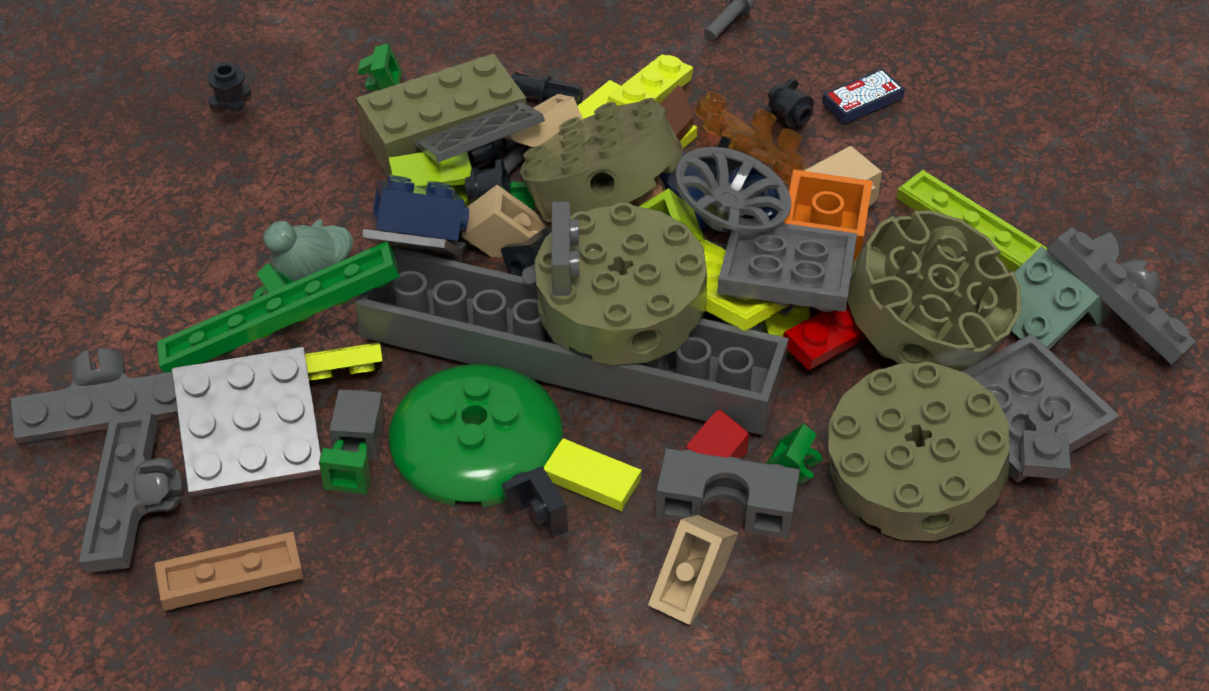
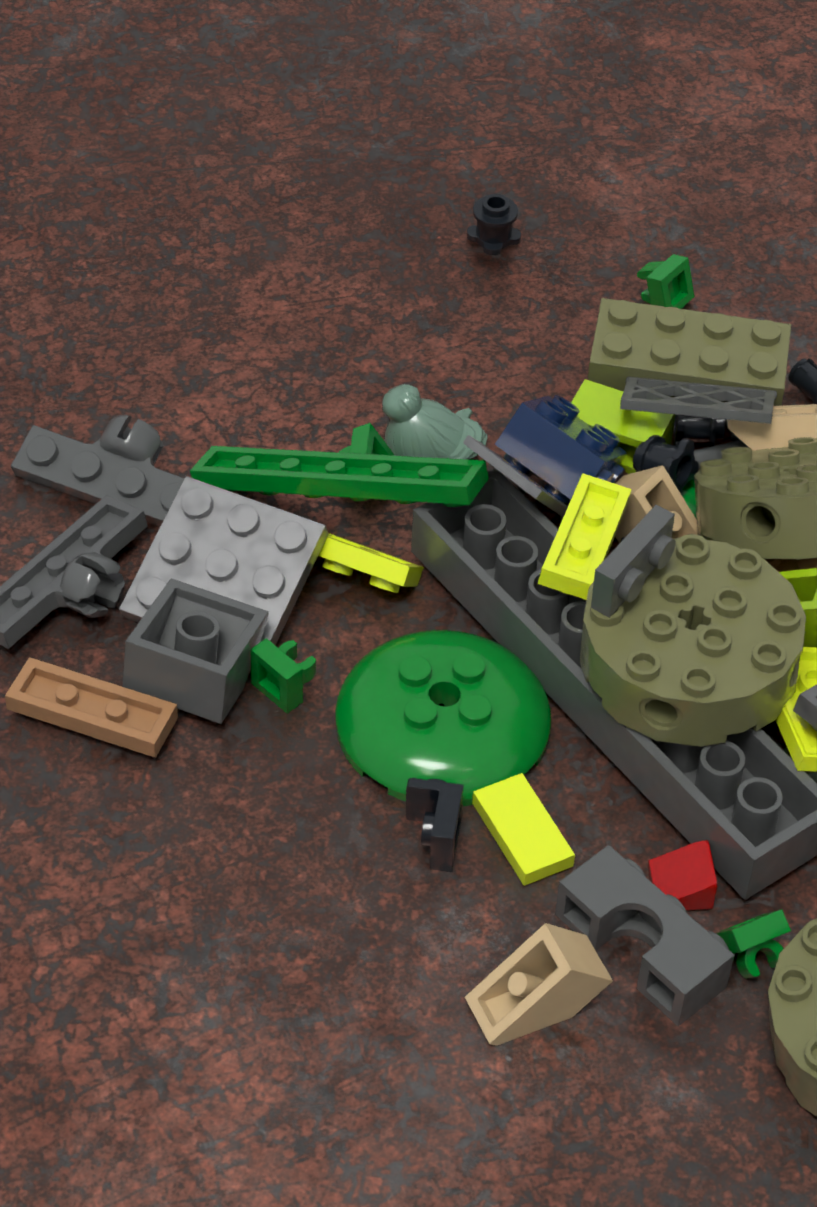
camera: 35 degrees right, 0 degrees up
dark grey brick [329,390,386,461] -> none
none -> dark grey slope [122,578,269,724]
none -> neon yellow plate [538,473,632,600]

